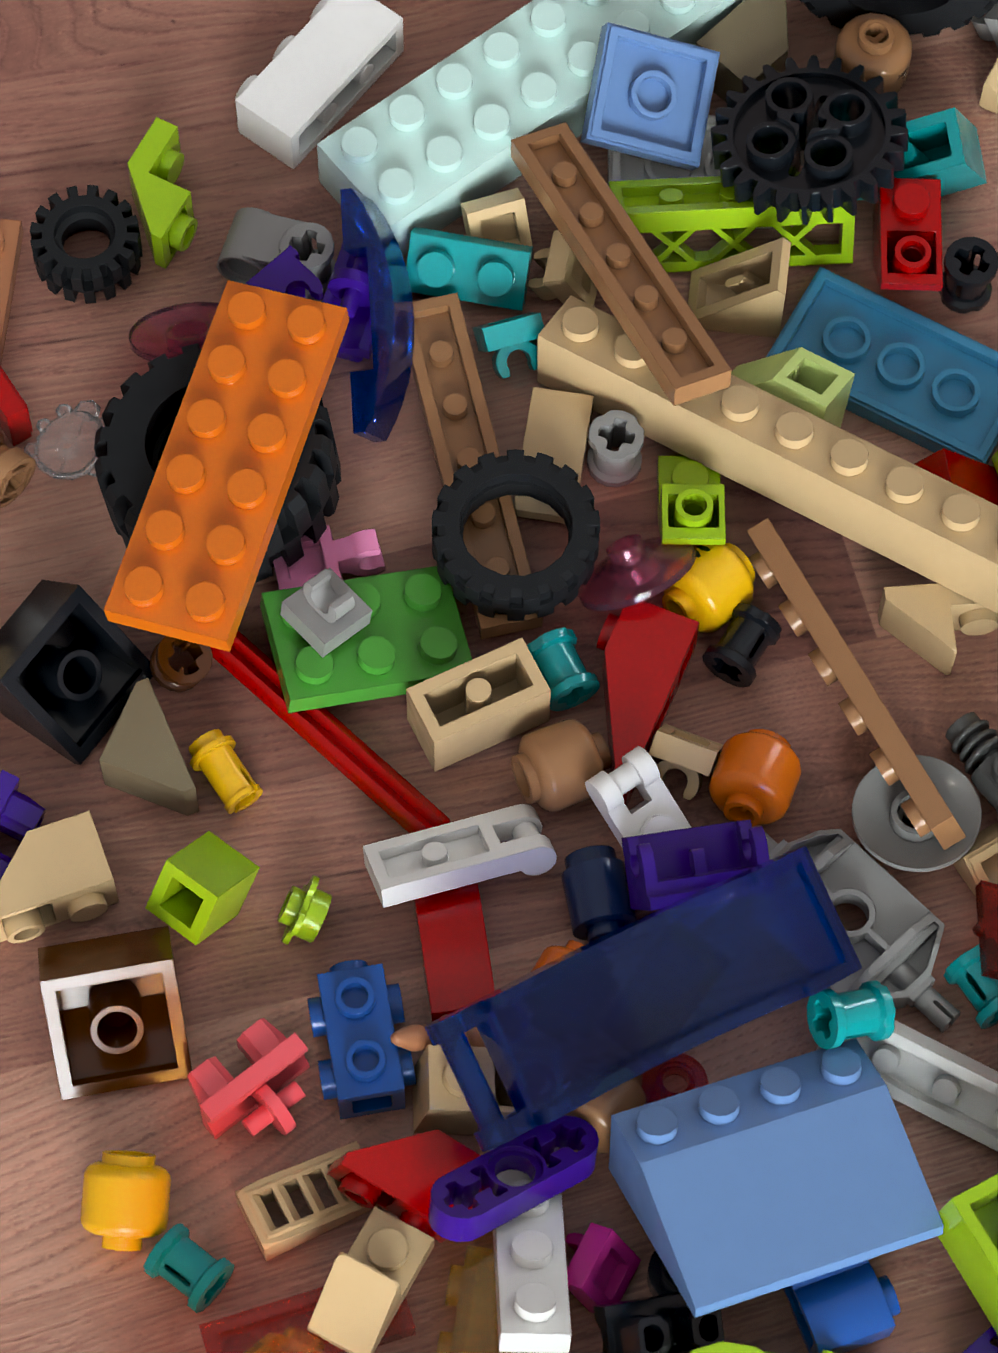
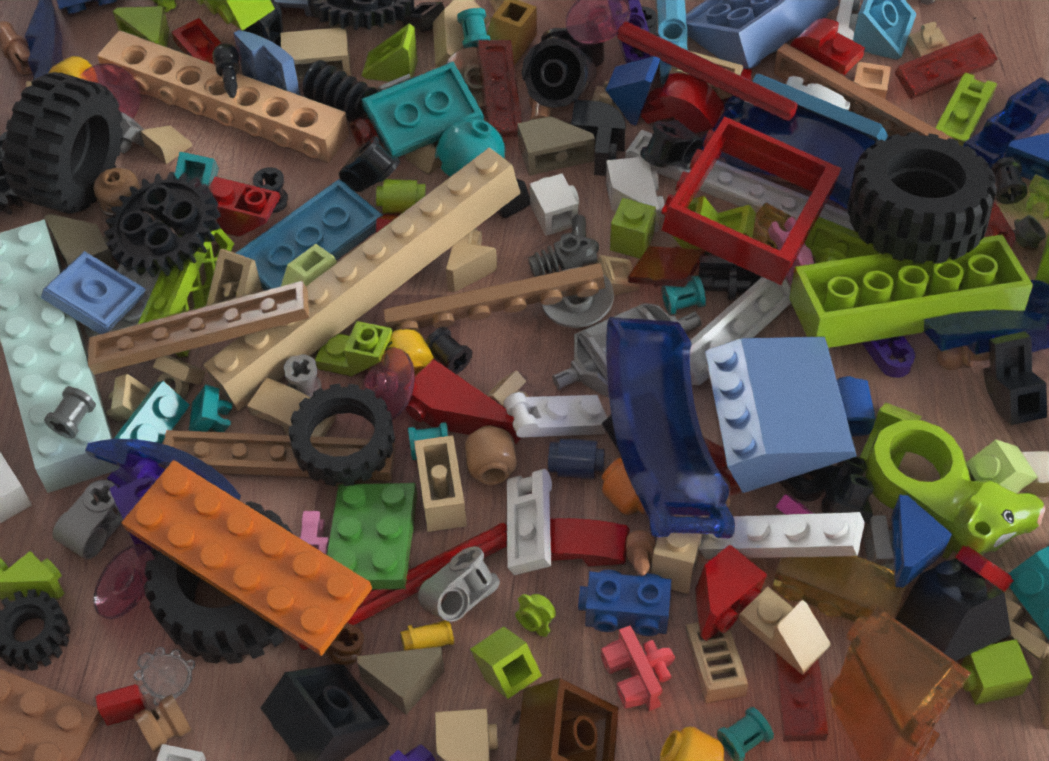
camera: 70 degrees left, 10 degrees down
light grey tile [280,568,372,658] -> none
dark purple beam [428,1115,599,1242] -> none
dark purple hinge [621,820,776,911] -> none
orange head [709,729,801,827] -> none
teal bush [807,980,896,1050] -> none
none -> dark grey bush [44,386,96,439]
none -> light grey piece [418,546,500,622]

